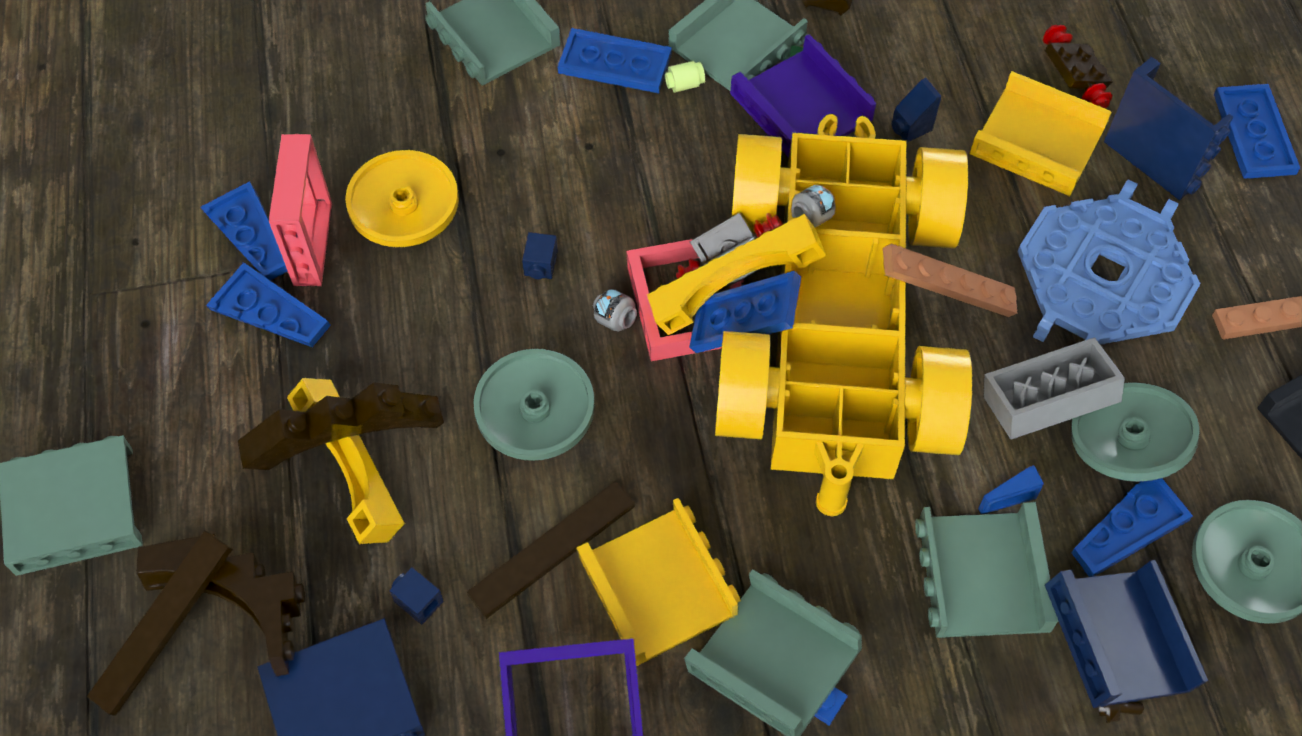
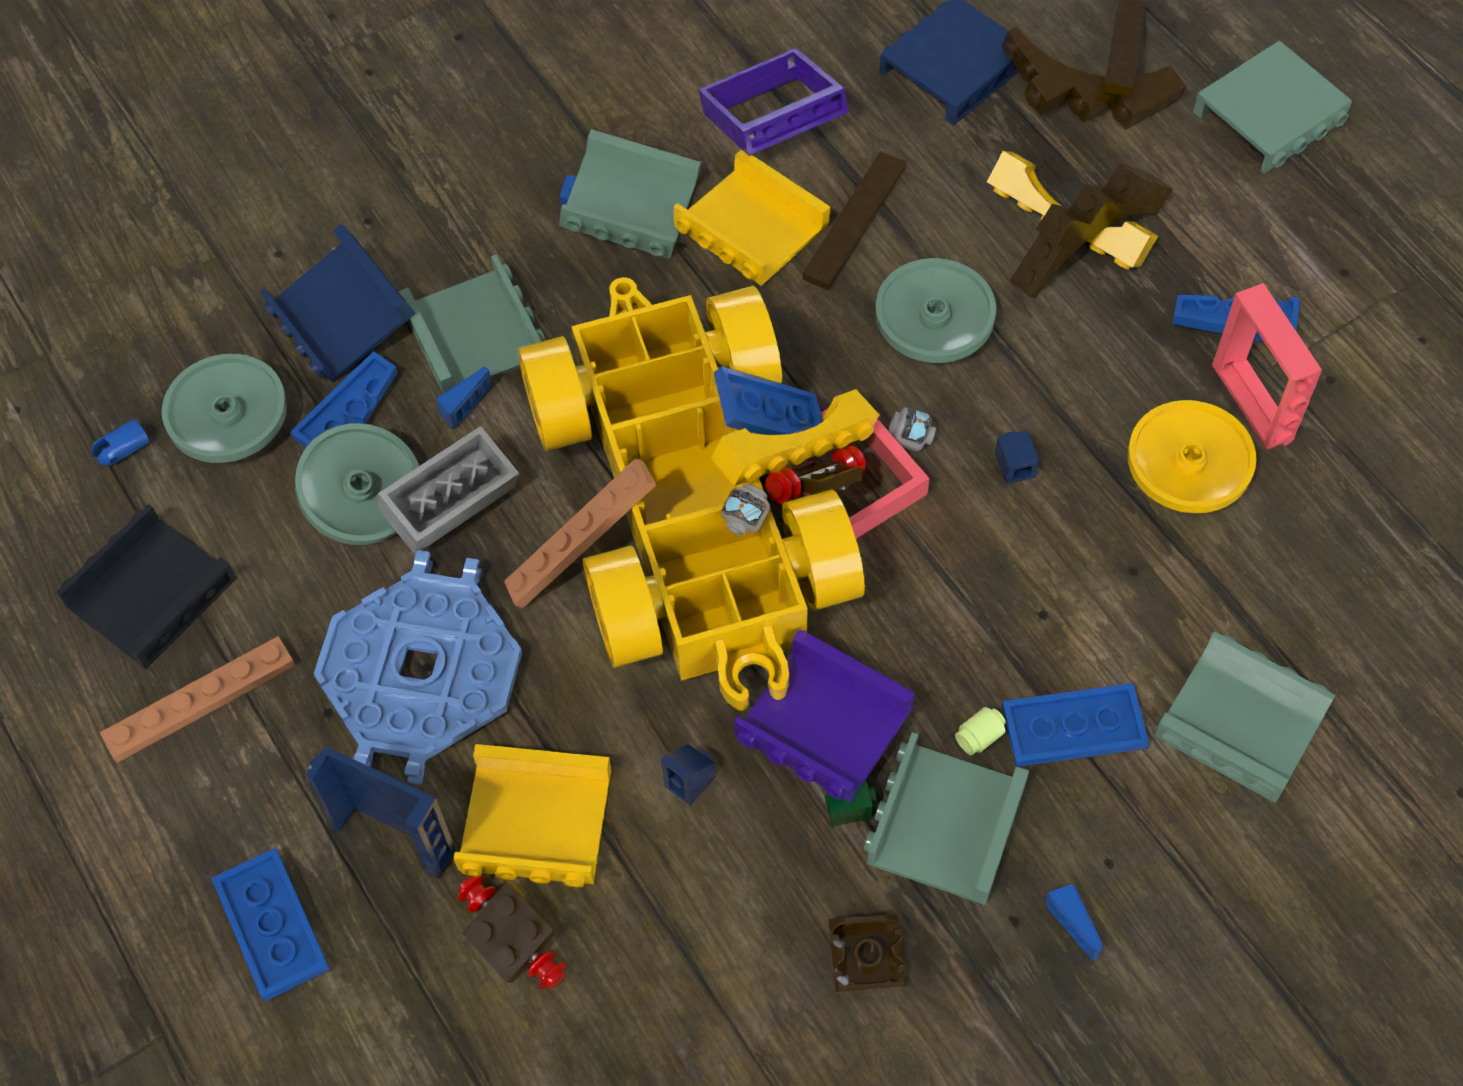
camera: 160 degrees right, 0 degrees up
blue wing [200,181,288,280] -> none
dark blue brick [390,568,444,625] -> none

